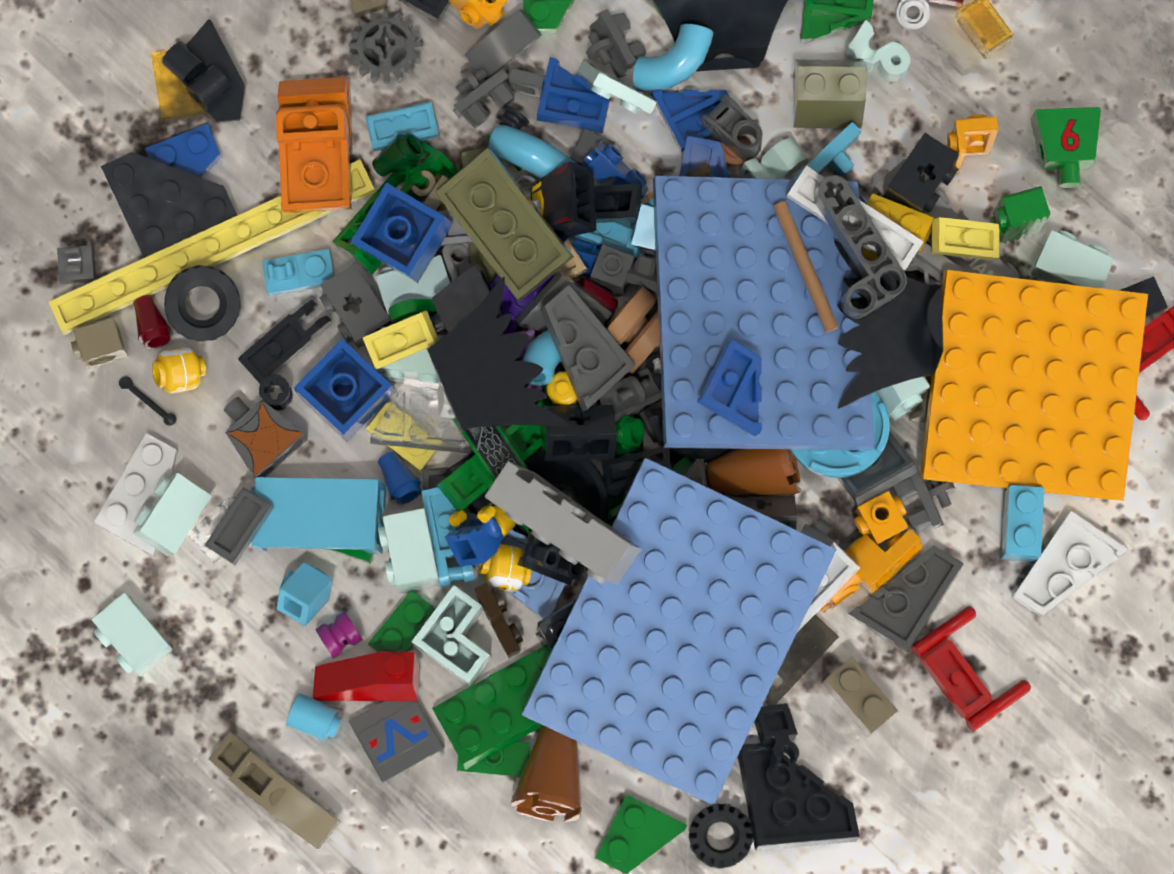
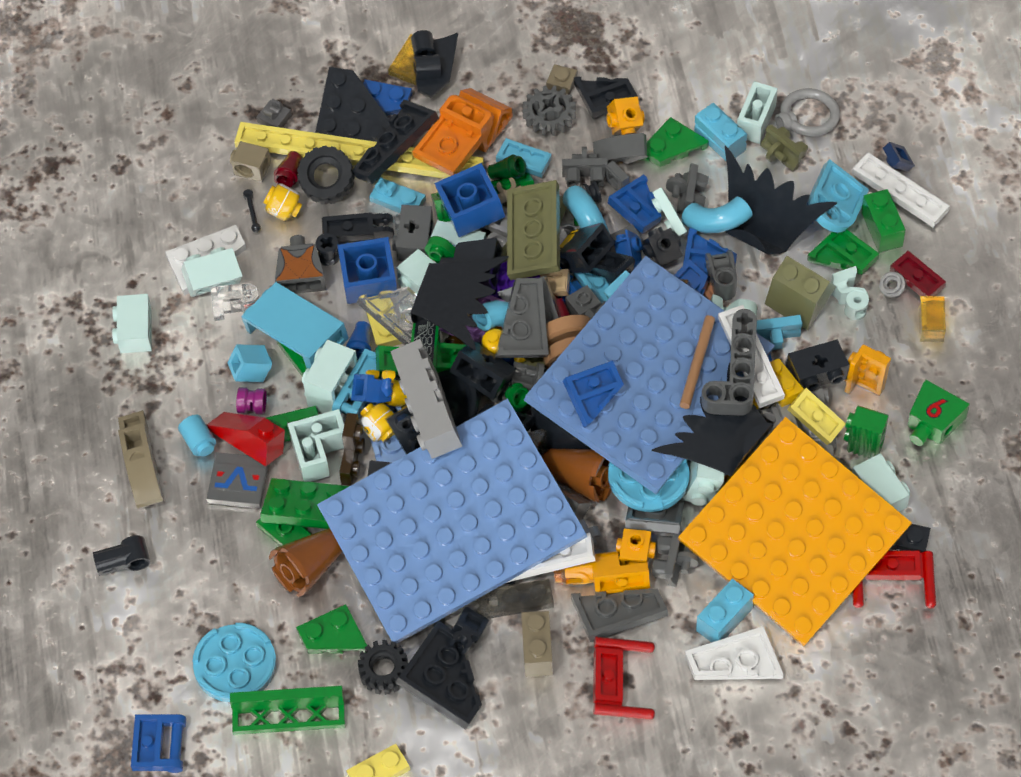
camera: 40 degrees right, 20 degrees down
dark grey tile [204,487,274,566] -> none
light yellow plate [363,311,439,370] -> none
none -> black wing [352,99,439,184]
none -> black brick [642,227,683,267]

